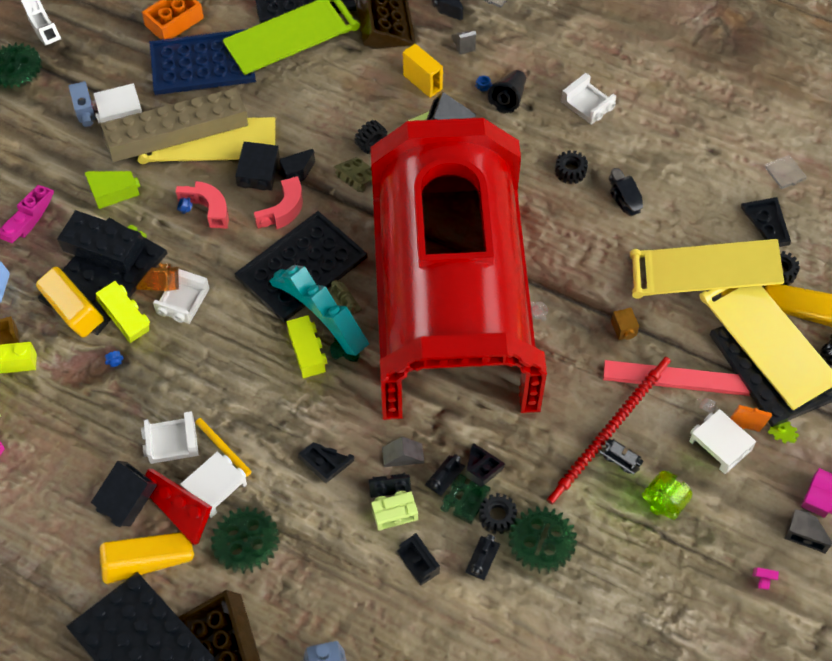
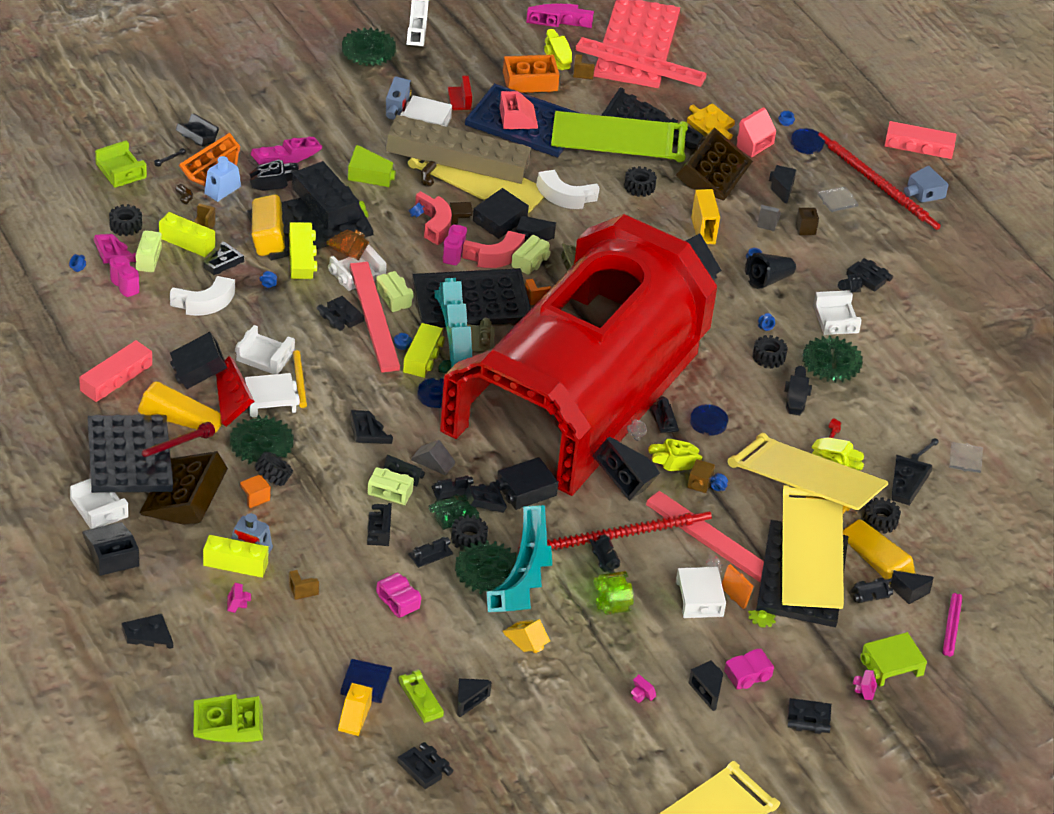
camera: 30 degrees right, 15 degrees down
none -> coral brick [79,340,152,402]
none -> dark red piece [142,422,215,457]
none -> white arch [170,276,235,316]
none -> black wing [203,242,245,275]
none -> orange panel [240,475,270,508]
none -> black hinge [249,159,299,191]
none -> black tyre [254,451,293,486]
none -> black plate [317,296,364,331]
none -> coral tile [350,262,400,373]
none -> yellowish green brick [376,271,414,312]
none -> dark pink brick [376,572,422,618]
none -> blue plate [394,333,412,350]
none -> clear blue tile [417,378,444,408]
none -> dark brown arm [422,161,437,187]
none -> dark pink brick [443,224,467,266]
none -> red panel [448,76,472,110]
none -> dark brown panel [449,202,473,226]
none -> teal arch [487,505,553,612]
none -> black brick [496,457,558,510]
none -> coral slope [500,91,538,130]
none -> yellow slope [503,619,550,653]
none -> yellowish green brick [512,235,551,275]
none -> orange panel [525,279,551,305]
none -> white arch [536,170,600,209]
none -> black slope [593,437,660,501]
none -> black tyre [624,166,657,197]
none -> neon yellow hinge [648,438,703,471]
none -> black hinge [652,396,679,433]
none -> clear blue tile [690,404,728,436]
none -> blue plate [710,473,728,491]
none -> blue plate [758,313,775,331]
none -> dark brown panel [796,207,819,235]
none -> clear green gear [802,335,863,383]
none -> neon yellow hinge [811,437,864,471]
none -> red hand [829,418,841,438]
none -> black hinge [838,274,863,293]
none -> black plate [846,258,893,292]
none -> black hinge [911,438,939,461]

